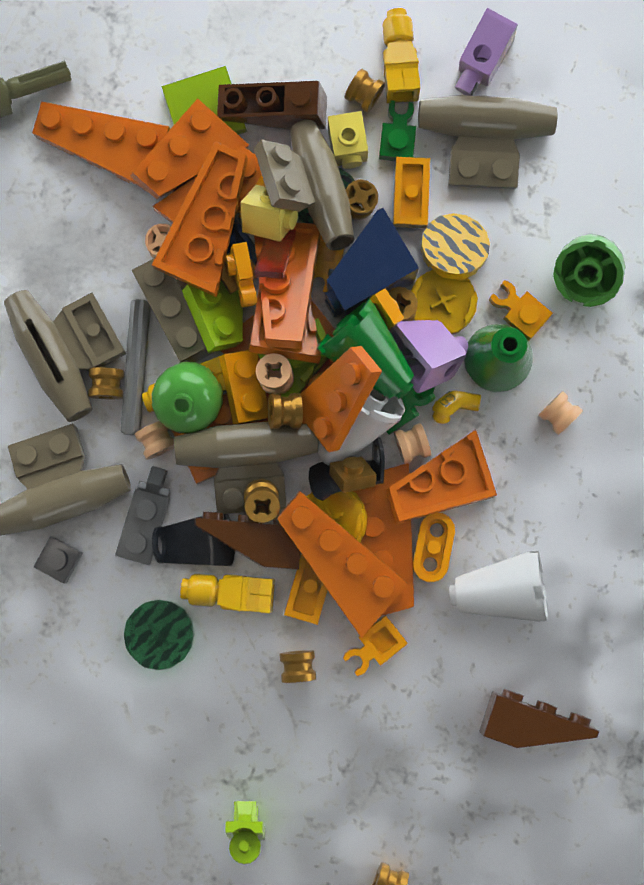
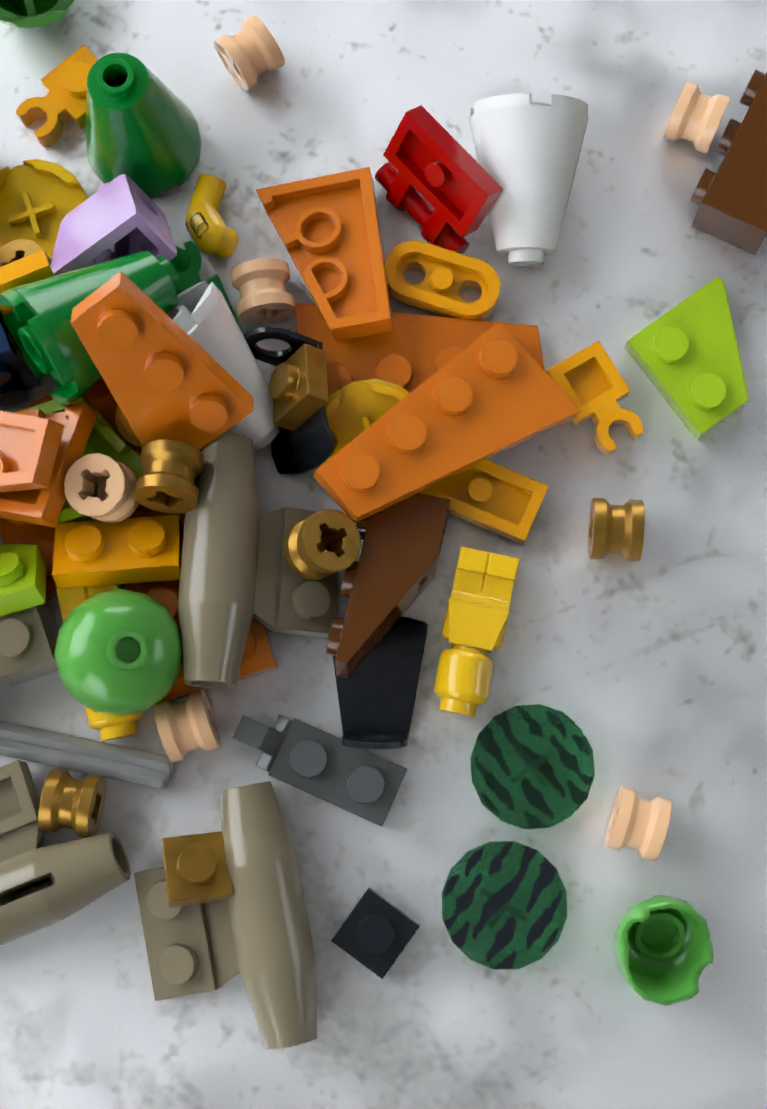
camera: 75 degrees left, 5 degrees down
none -> pearl gold plate [162,831,233,908]
none -> red plate [374,105,503,254]
none -> clear green tile [441,841,567,969]
none -> light nougat wheel [605,786,672,861]
none -> bright green hair [614,895,714,1006]
none -> lime wing [625,276,749,440]
none -> light nougat wheel [663,81,731,154]

